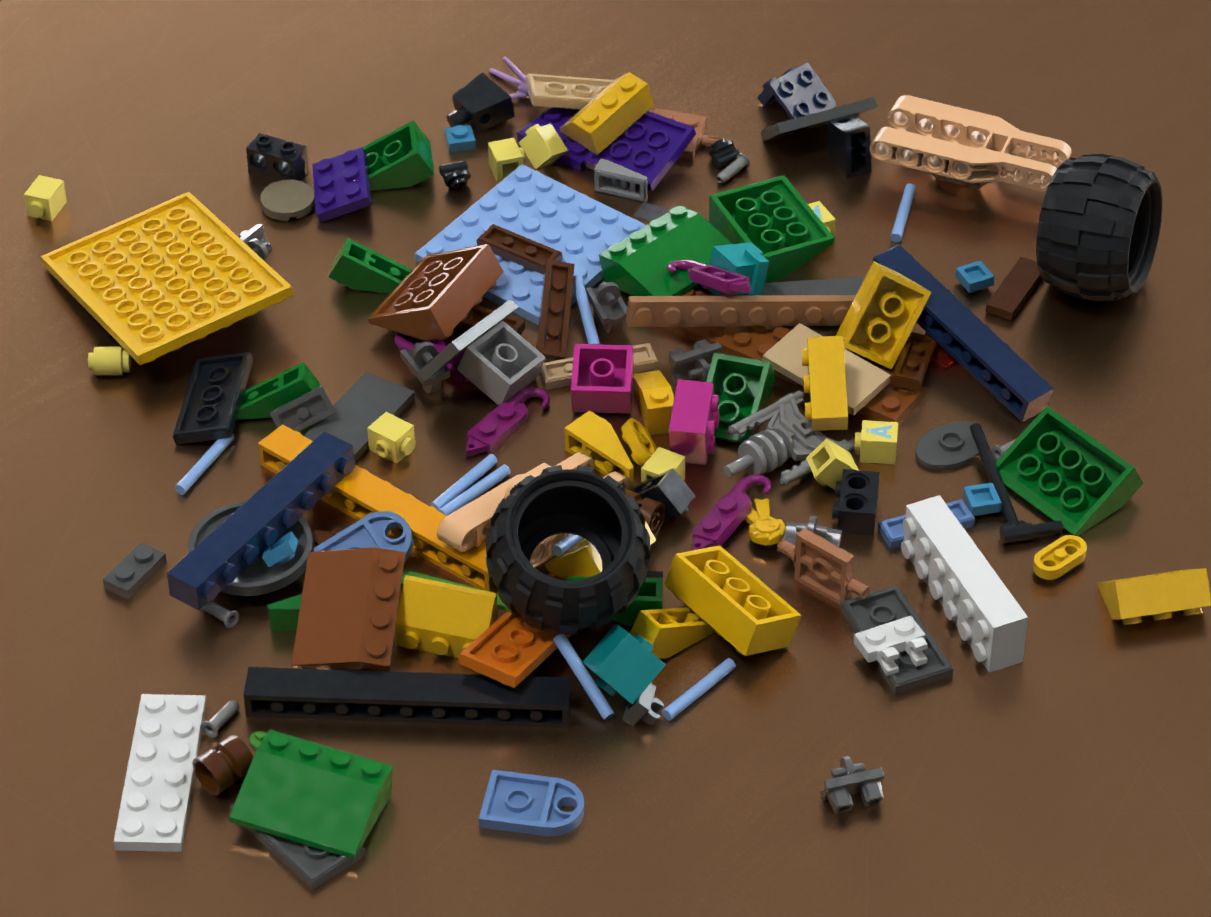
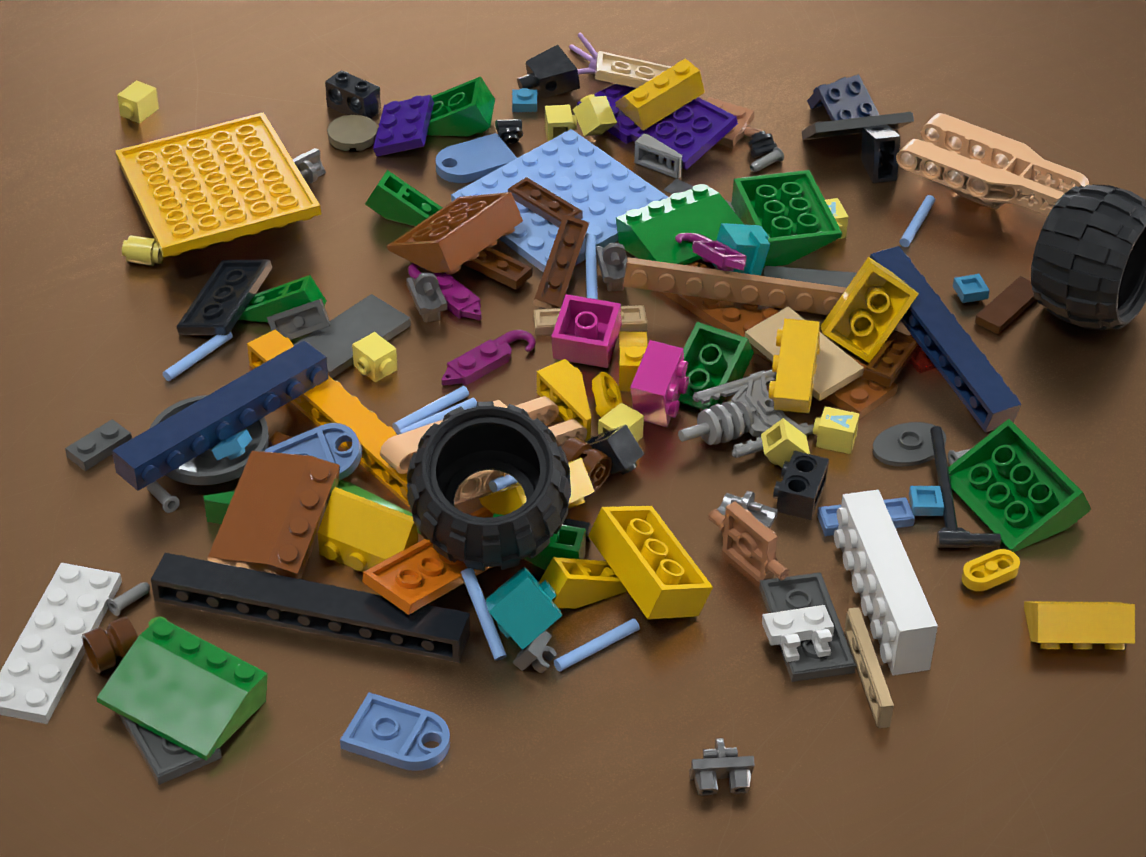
camera: 10 degrees right, 0 degrees up
tile [419,300,518,381] -> none
light grey brick [457,321,546,405] -> none
flat silver hips [669,339,722,384] -> none
magenta plate [691,474,772,551] -> none
yellow piece [744,498,786,546] -> none
none -> medium blue tile [435,133,517,183]
none -> tan tile [844,607,894,728]

